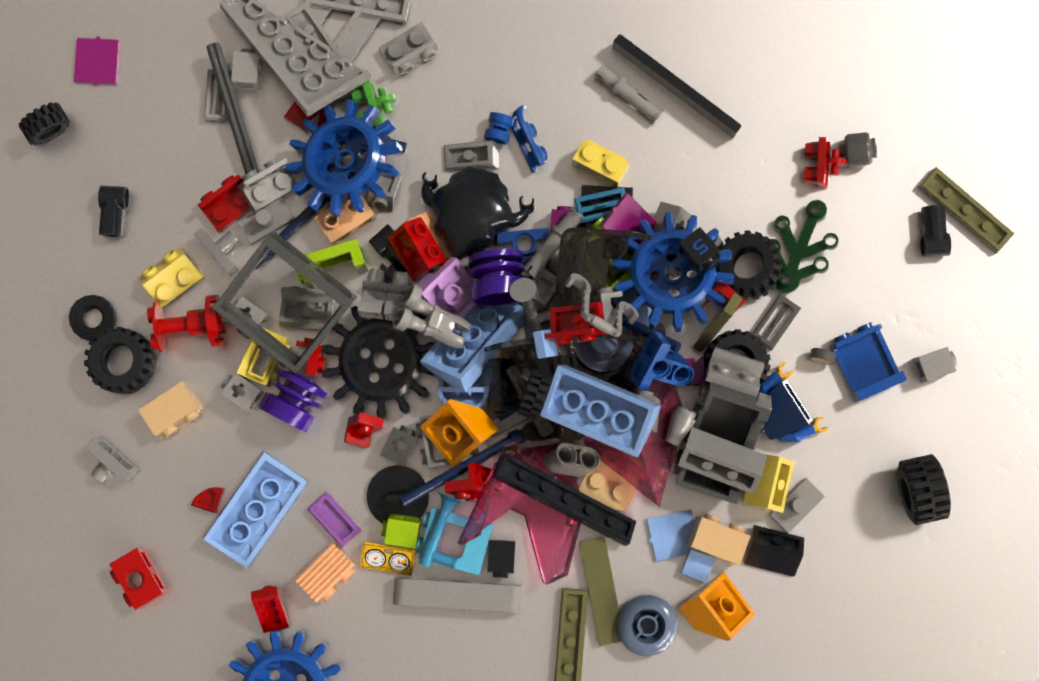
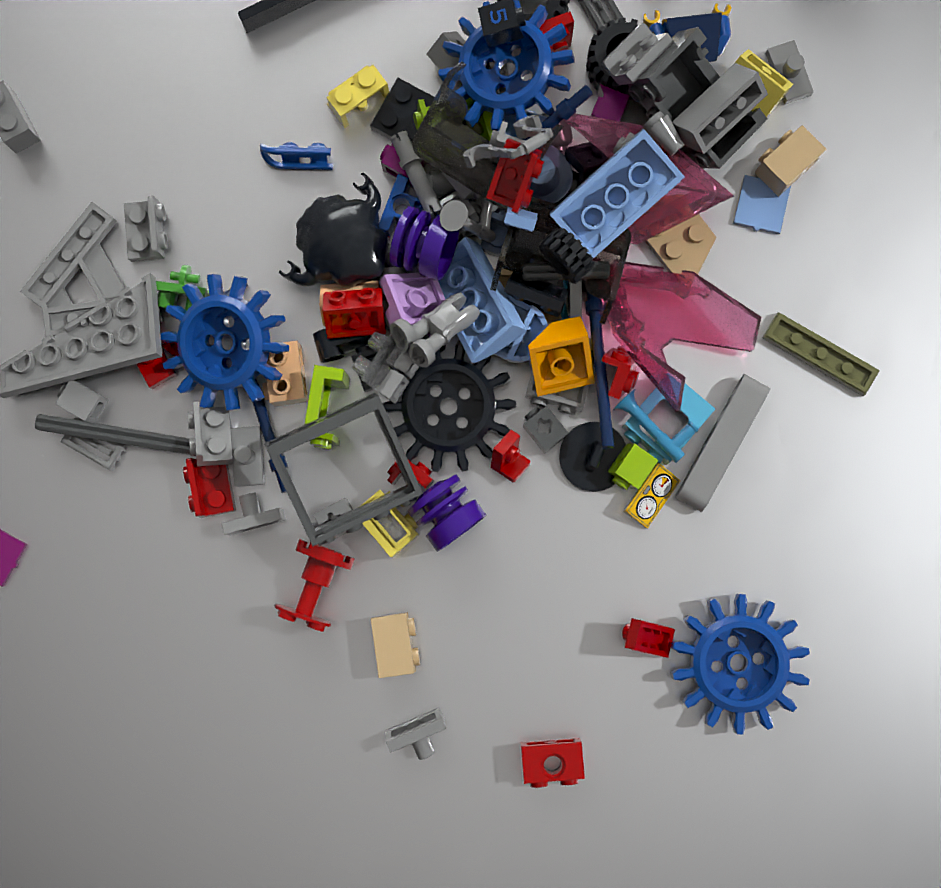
camera: 55 degrees left, 0 degrees up
black tyre [18,102,70,146] -> none
black tyre [69,295,117,341] -> none
black tyre [84,327,156,394] -> none
black piece [98,185,129,237] -> none
light yellow bracket [140,248,203,308] -> none
red tile [191,487,225,513] -> none
light blue slope [203,451,307,568] -> none
light grey brick [220,372,264,413] -> none
light grey bracket [279,286,335,329] -> none
light nougat brick [295,542,356,602] -> none
medium lavender tile [307,492,362,548] -> none
light grey bracket [368,173,402,212] -> none
light grey slope [444,140,499,171] -> none
blue wheel [484,112,514,145] -> none
black brick [487,540,515,578] -> none
black tile [492,452,636,546] -> none
light grey beam [544,426,600,477] -> none
dark azure tile [574,187,625,225] -> none
olive tile [579,537,622,646] -> none
light grey pin [594,63,664,123] -> none
magenta piece [600,193,657,255] -> none
sand blue hat [617,595,678,656] -> none
blue tile [628,330,694,391] -> none
light orange slope [679,572,756,641] -> none
light blue tile [681,549,715,583] -> none
olive tile [693,293,742,352] -> none
black panel [744,525,804,577] -> none

